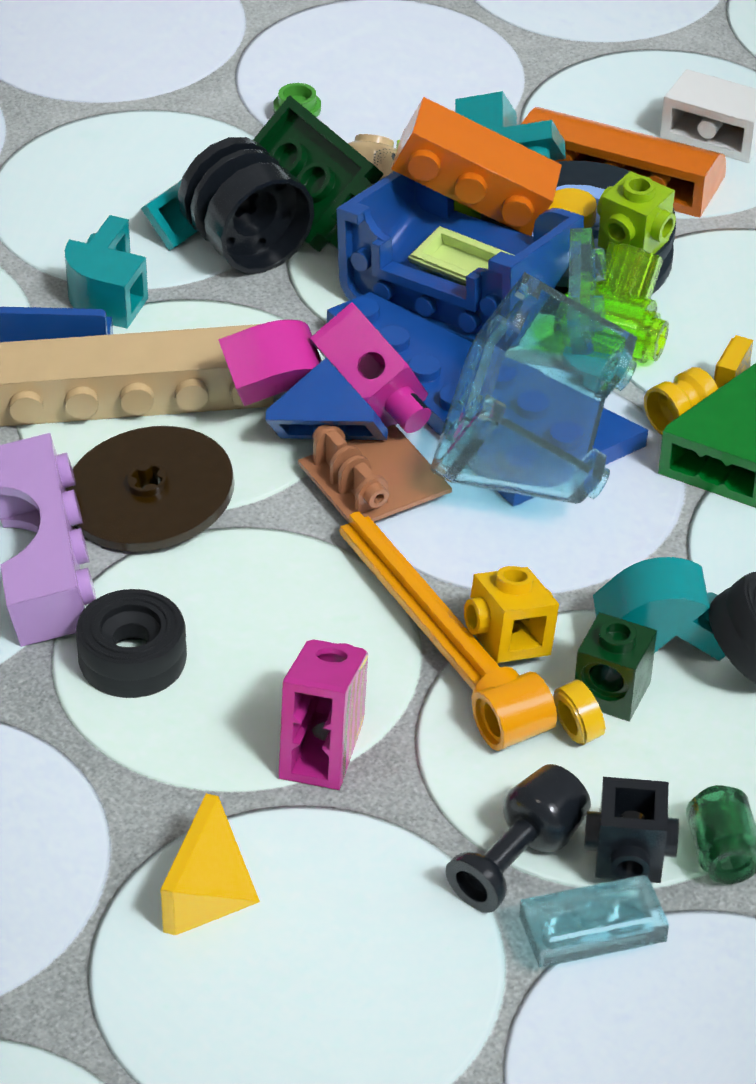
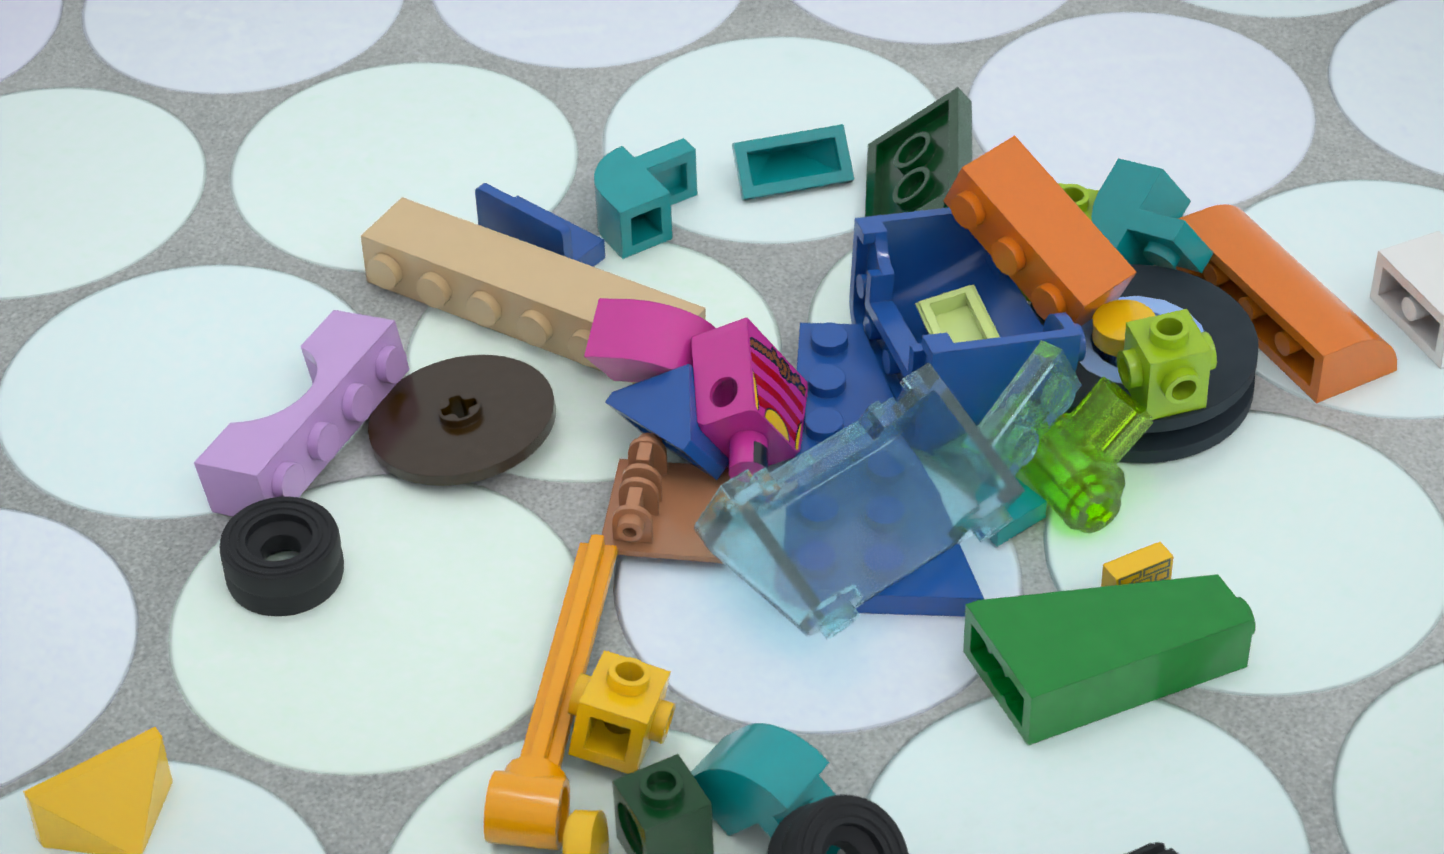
camera: 40 degrees right, 0 degrees up
black wheel [178,137,315,273] -> none
bright green plate [273,83,321,117] -> none
dark pink torso [279,639,368,790] -> none
yellow wheel [644,367,718,435] -> none

